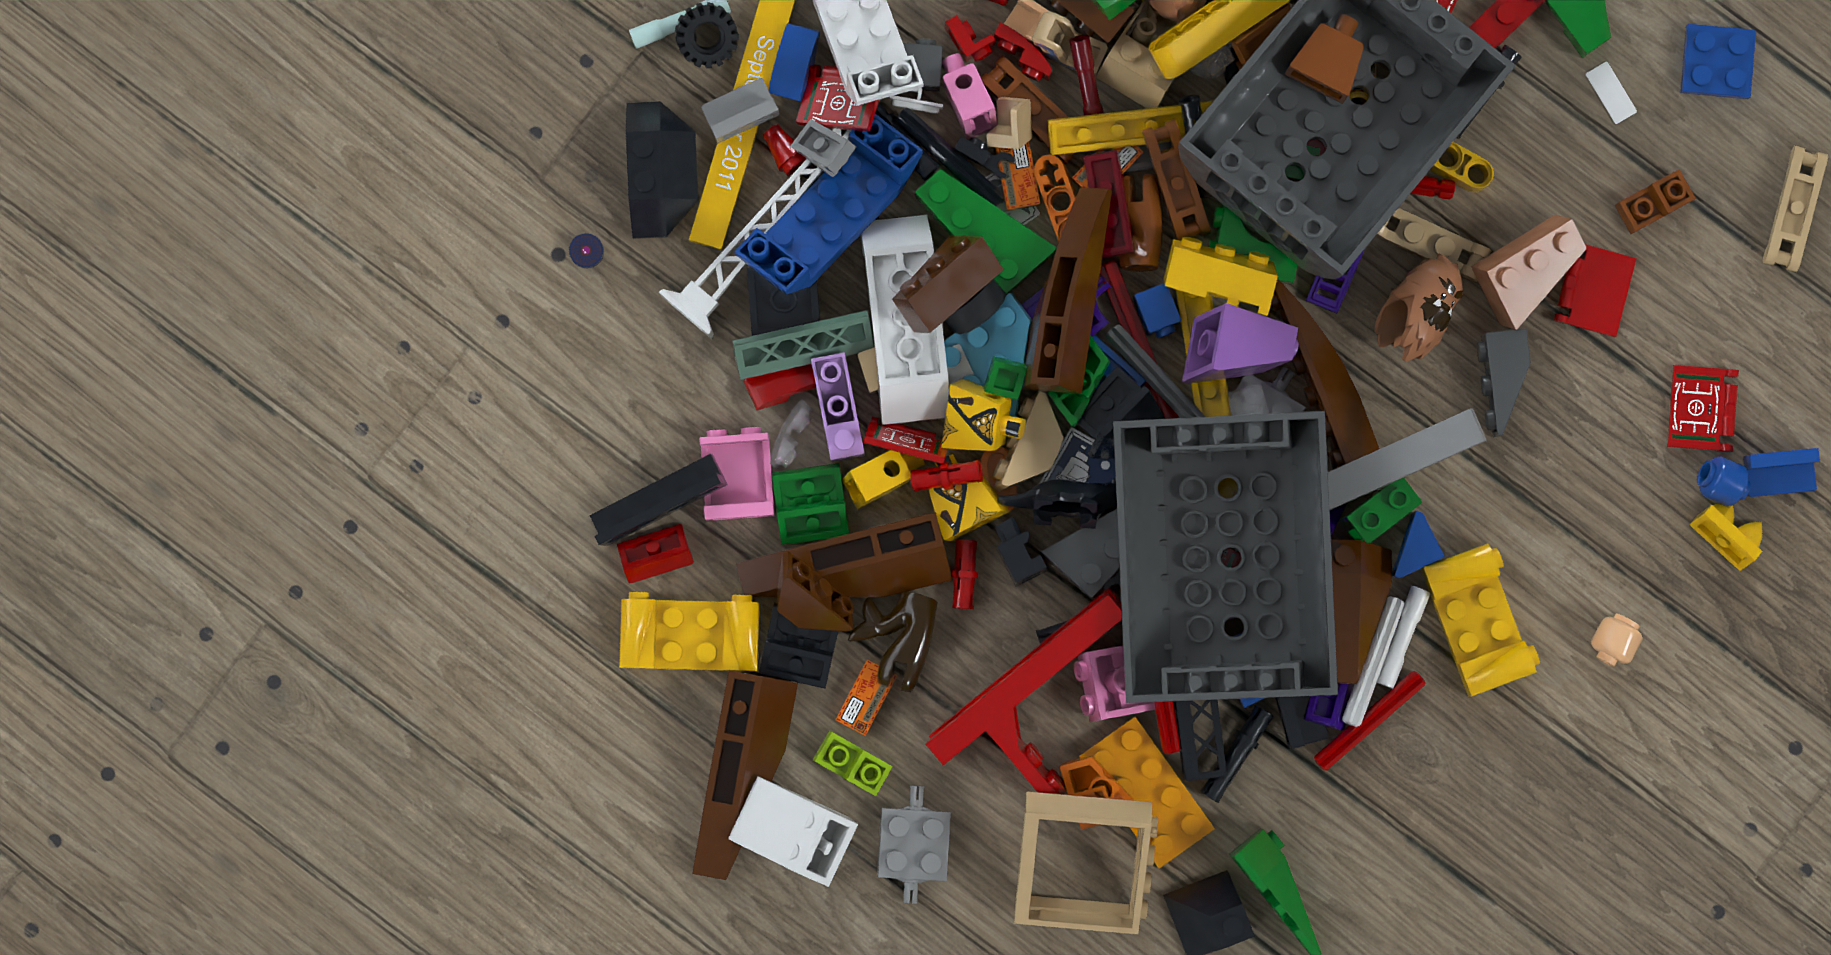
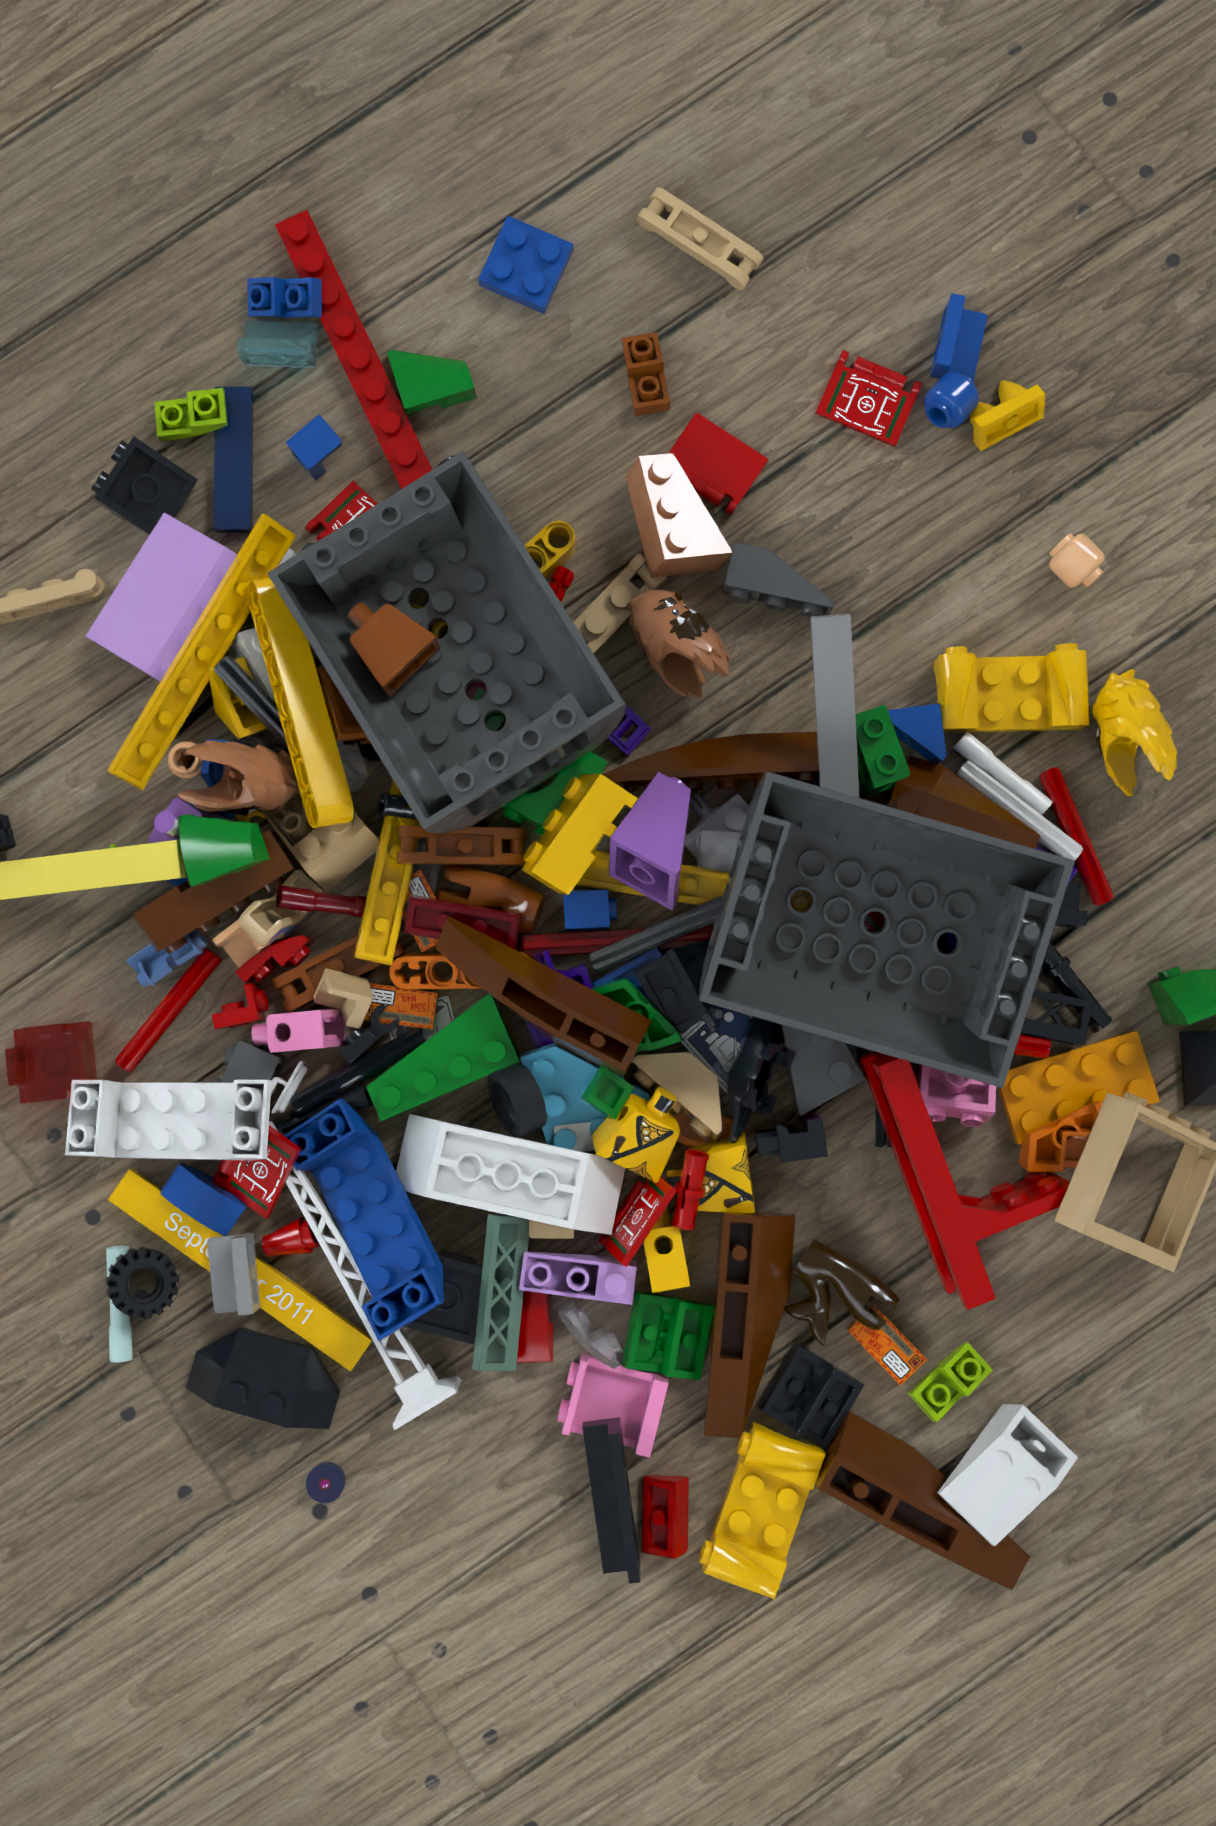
camera: 75 degrees left, 0 degrees up
reddish brown slope [777,551,854,631] -> none
light grey slope [791,119,856,177] -> none
light grey plate [877,786,951,904] -> none
reddish brown wedge [892,235,1004,333] -> none
red pin [951,540,978,609] -> none
white sticker [1586,62,1637,124] -> none
none -> yellow head [1091,669,1177,797]

